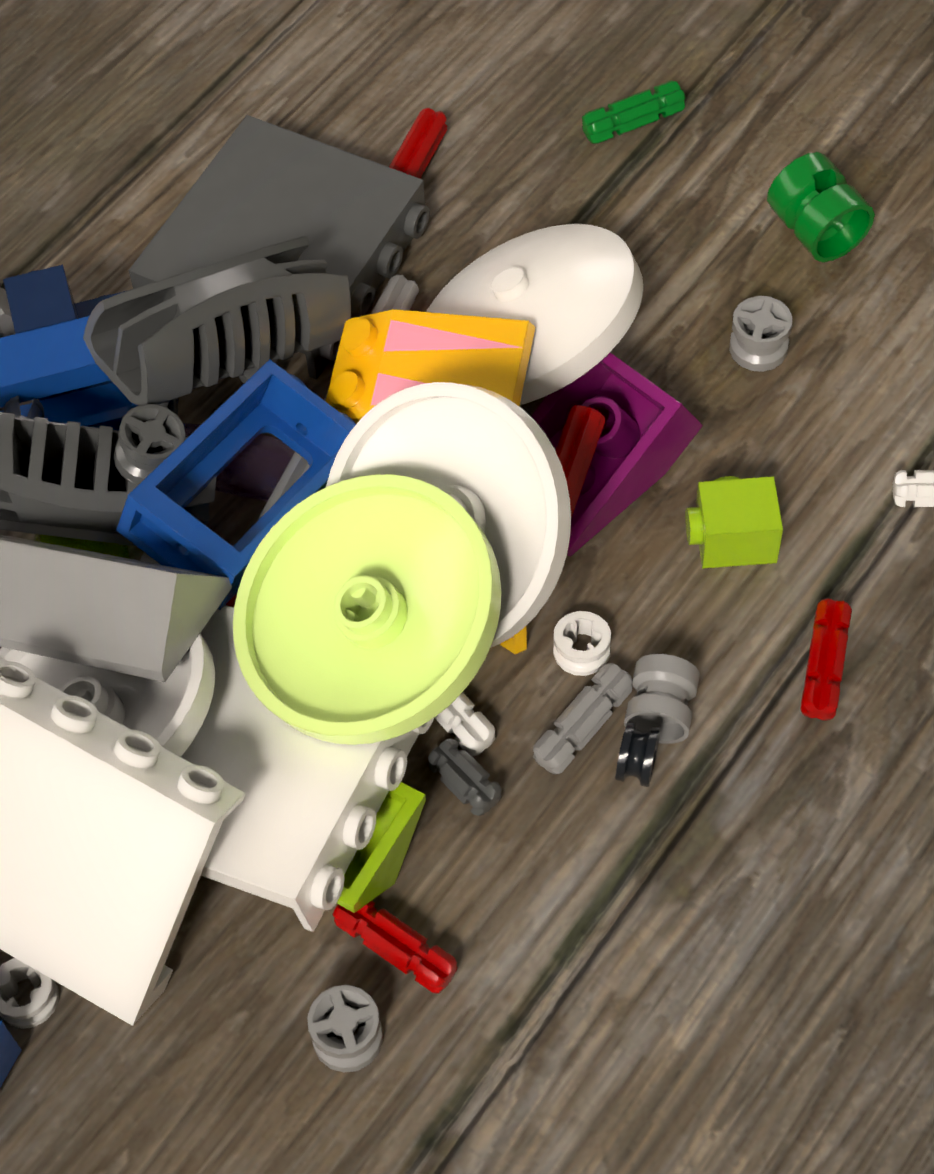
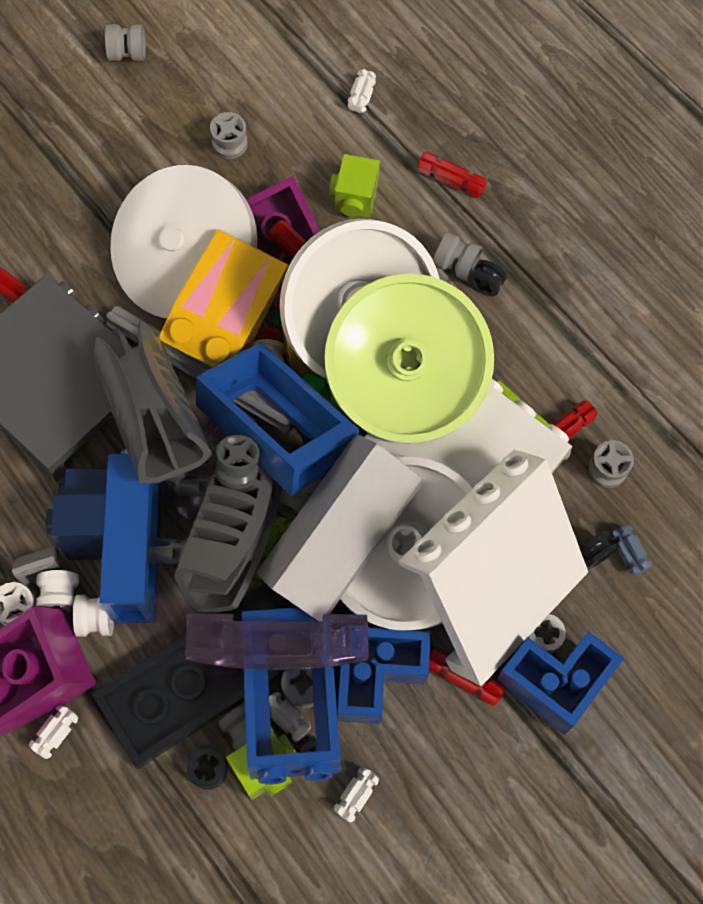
camera: 80 degrees left, 10 degrees up
green axle [582,80,686,144] -> none
green wheel [767,152,875,262] -> none
none -> light grey wheel [105,24,146,61]
none -> black bush [580,531,619,569]
none -> sand blue piece [610,525,652,575]

